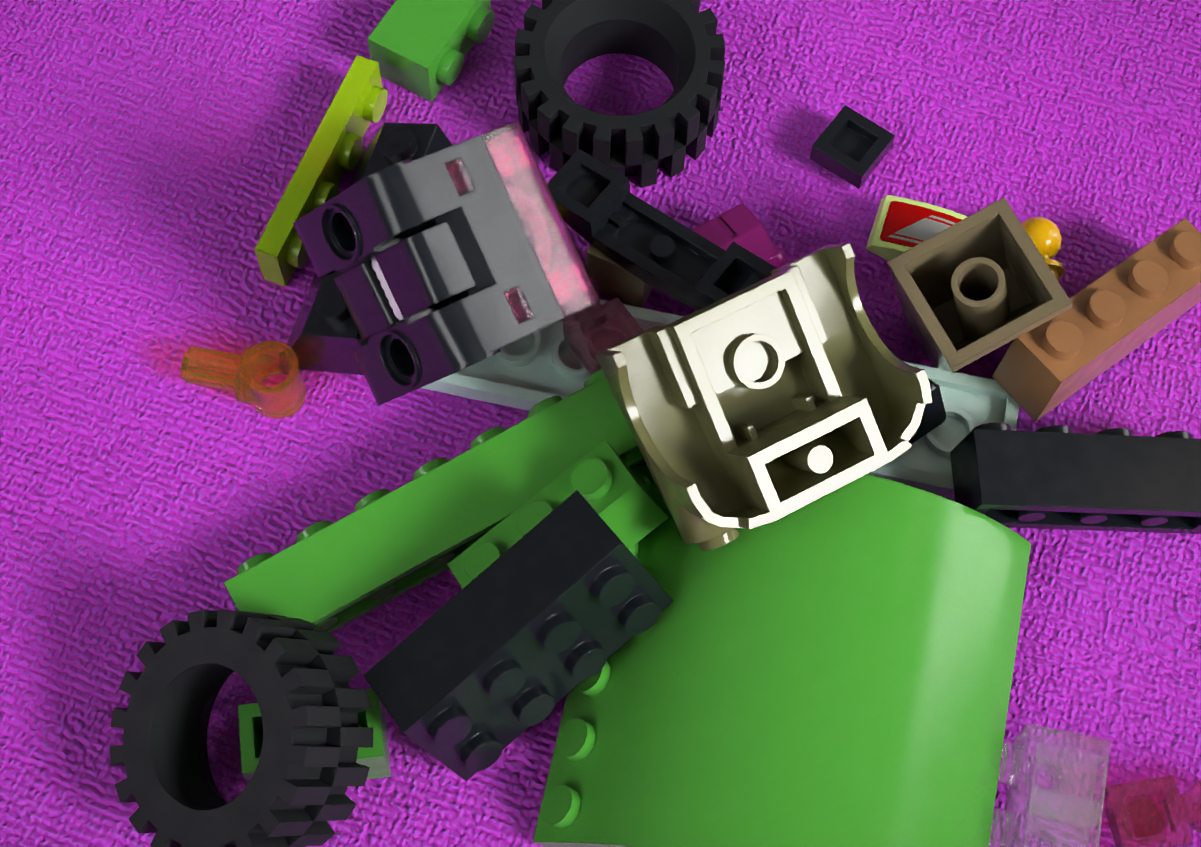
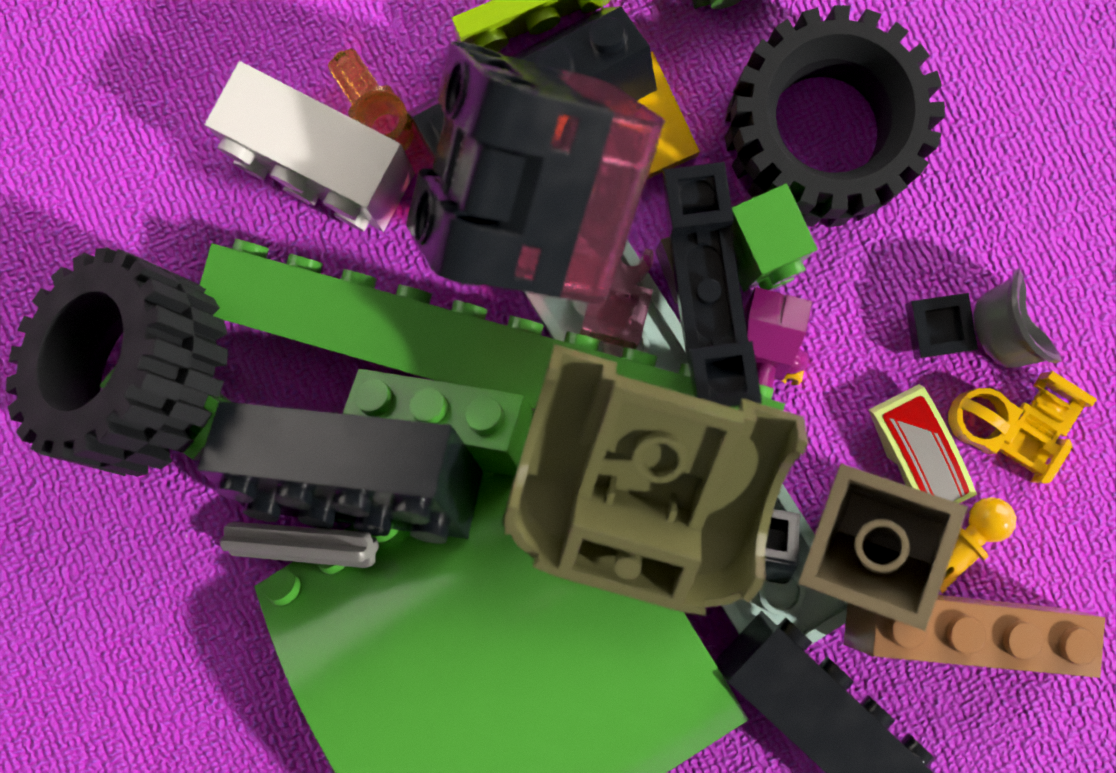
camera: 45 degrees right, 20 degrees up
none -> white brick [204,61,415,232]
none -> light grey axle [219,522,379,568]
none -> bright green brick [731,183,818,292]
none -> yellow piece [948,371,1097,484]
none -> dark grey helmet [973,268,1062,368]

